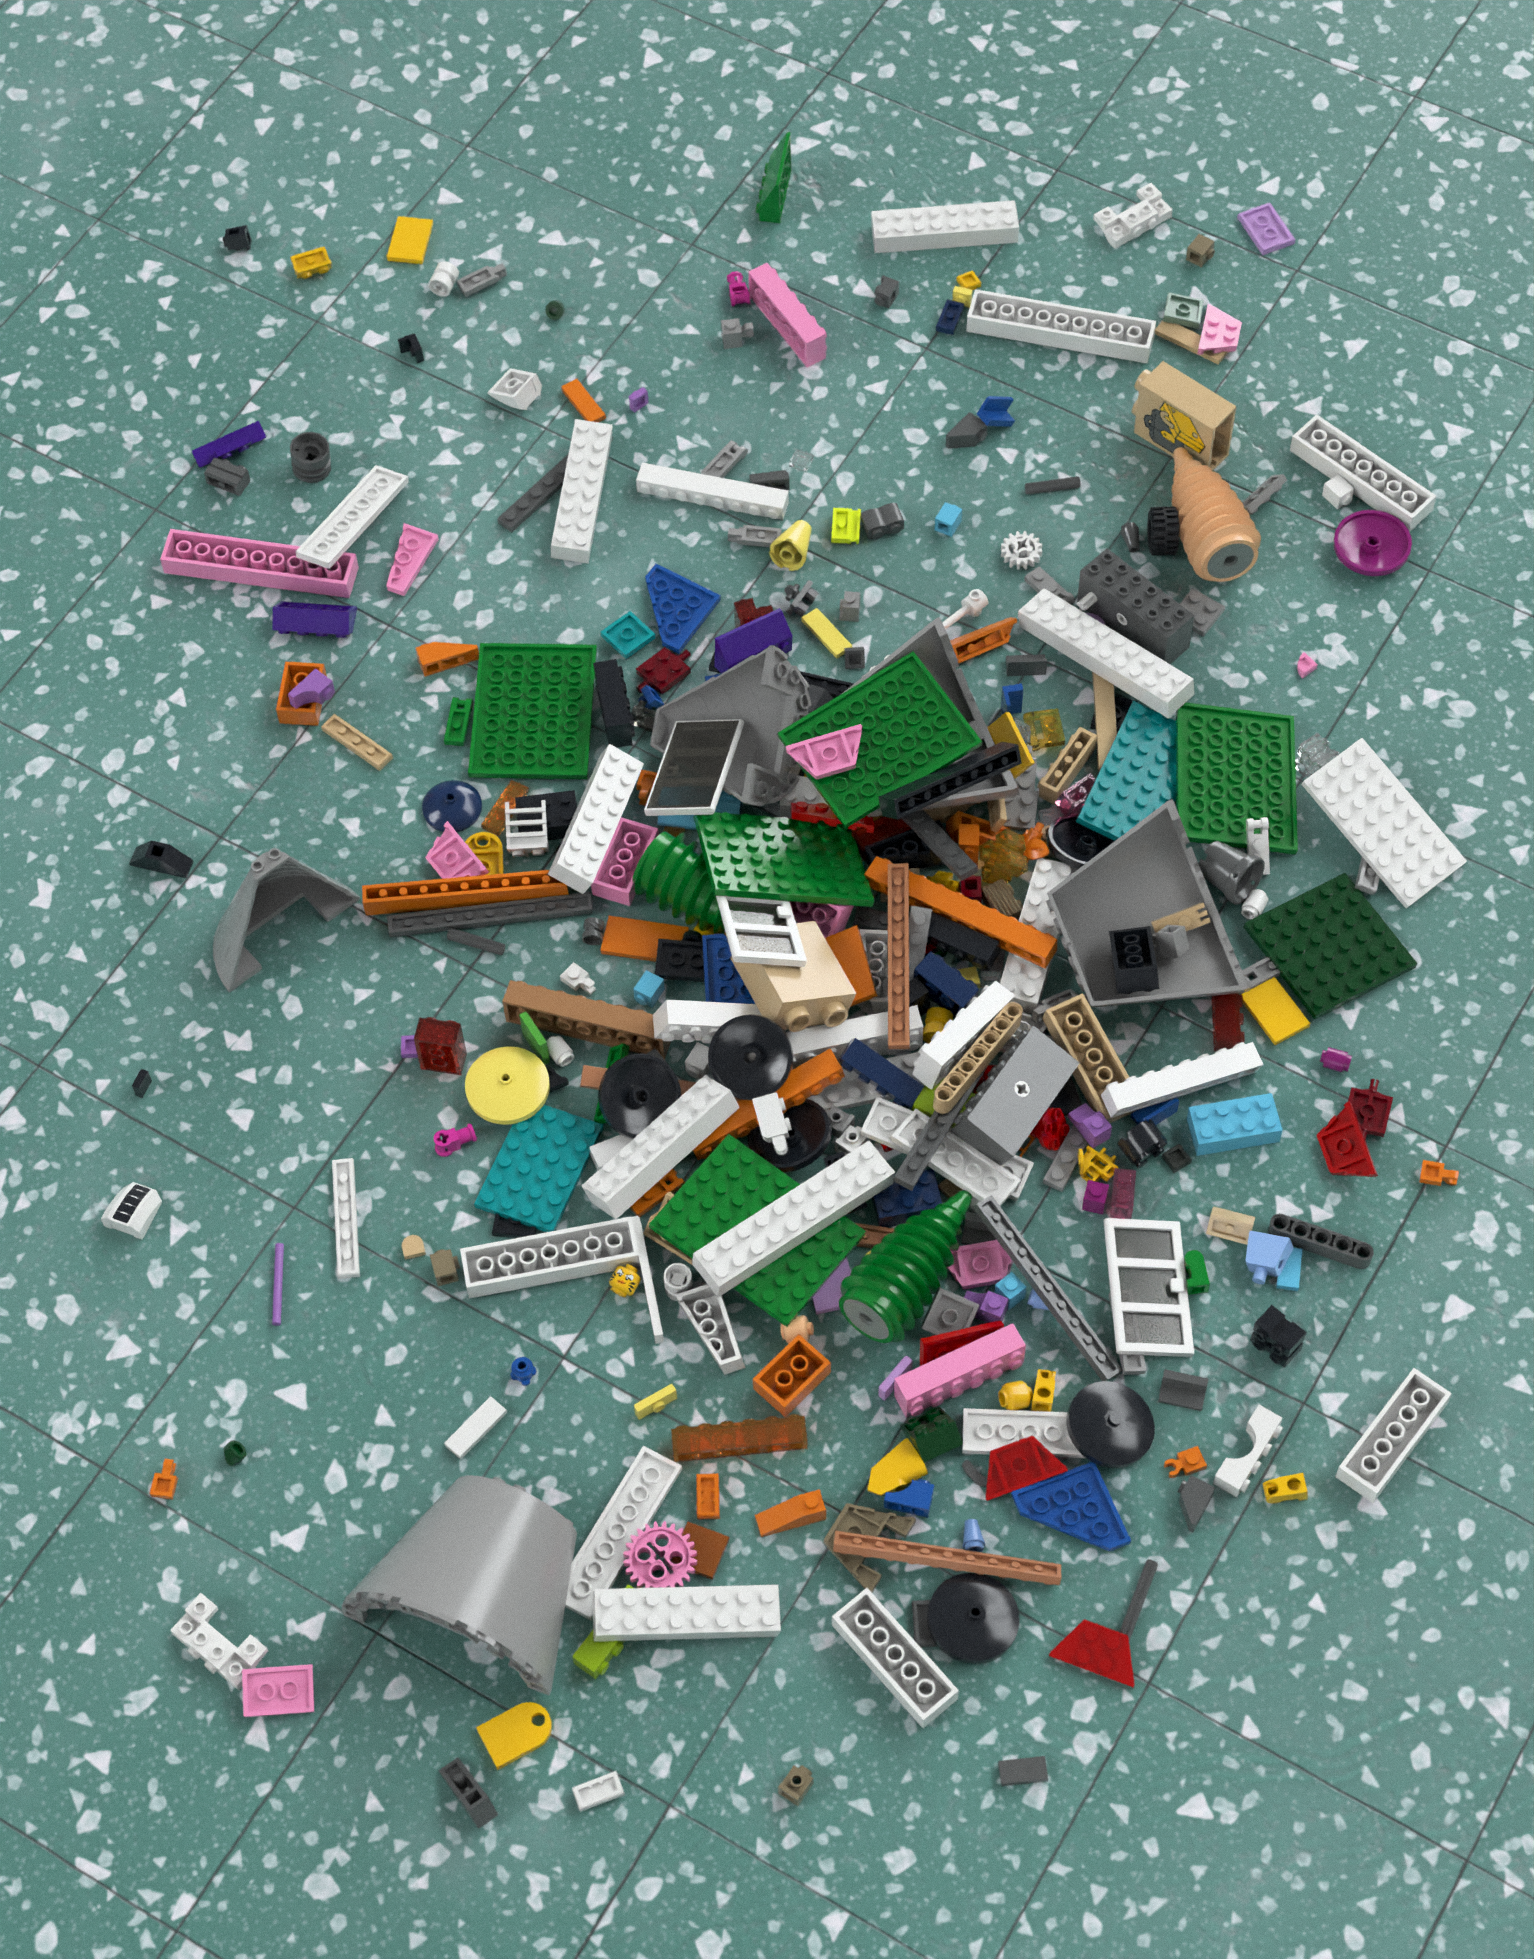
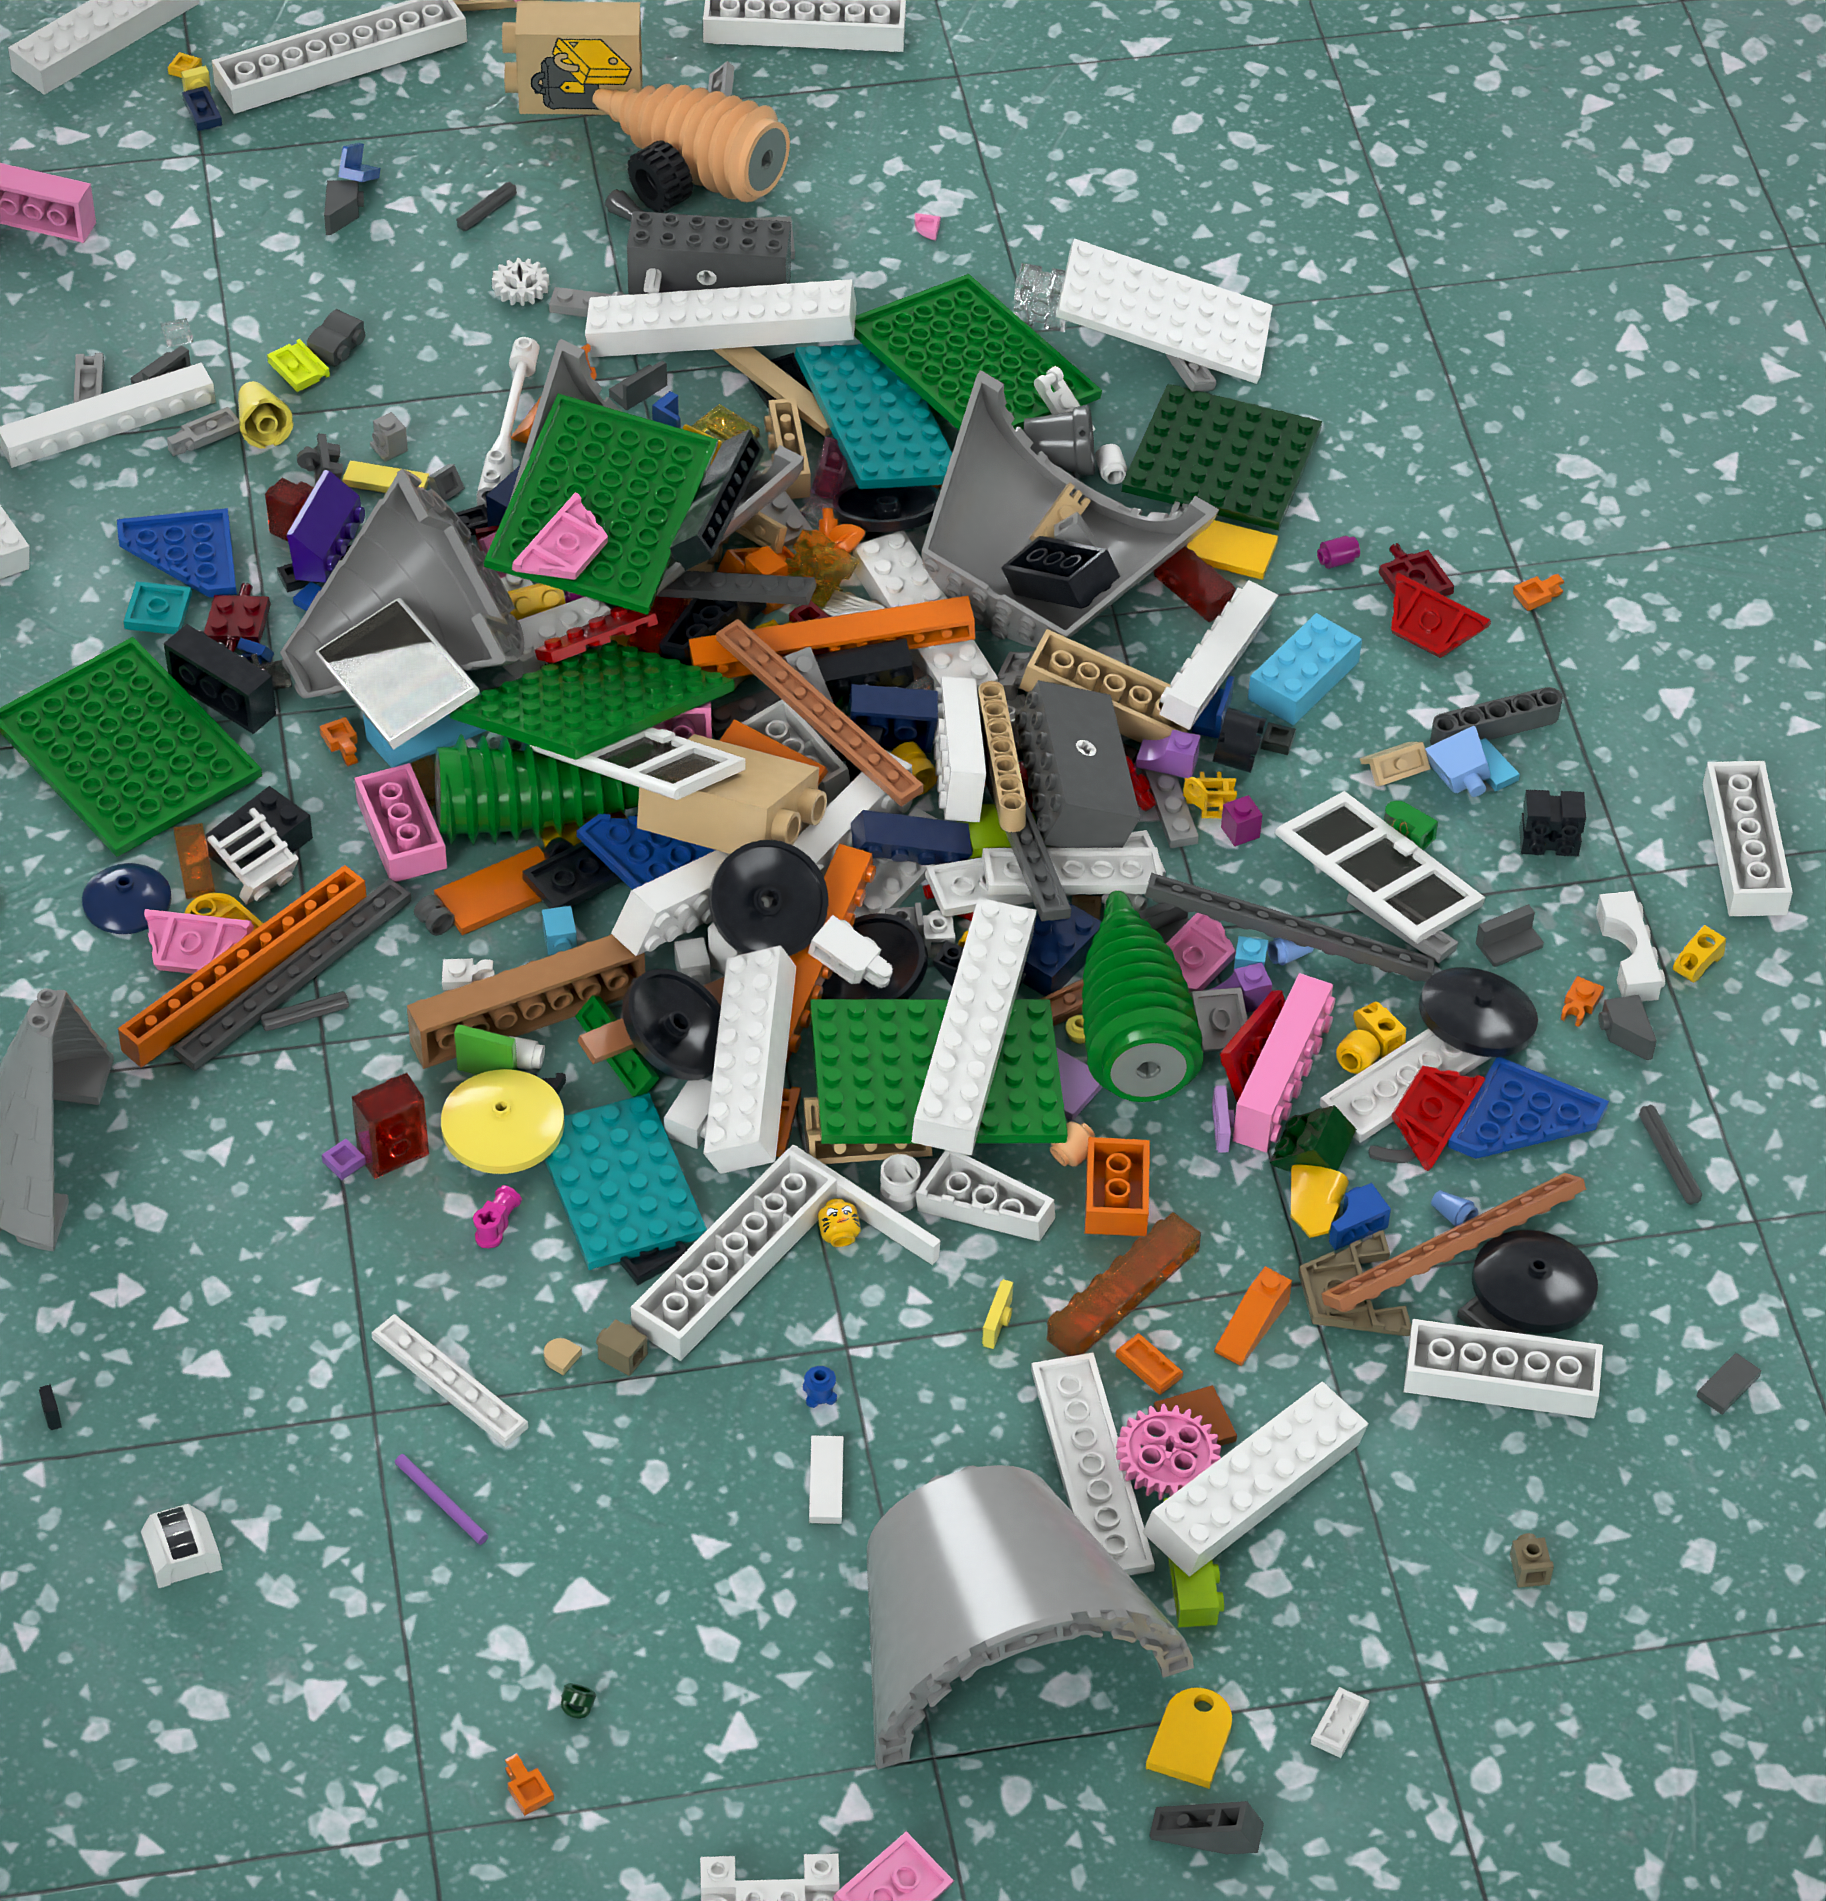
camera: 45 degrees left, 10 degrees down
green plate [444,697,473,746] -> none
white brick [548,744,644,894] -> none
dark grey brick [874,275,899,309] -> none
medium azure brick [935,502,962,537] -> none
red wing [1049,1619,1135,1688] -> none
clear pink brick [1110,1168,1136,1219] -> none
white brick [1322,474,1354,510] -> none
magenta dish [1333,510,1412,576] -> none

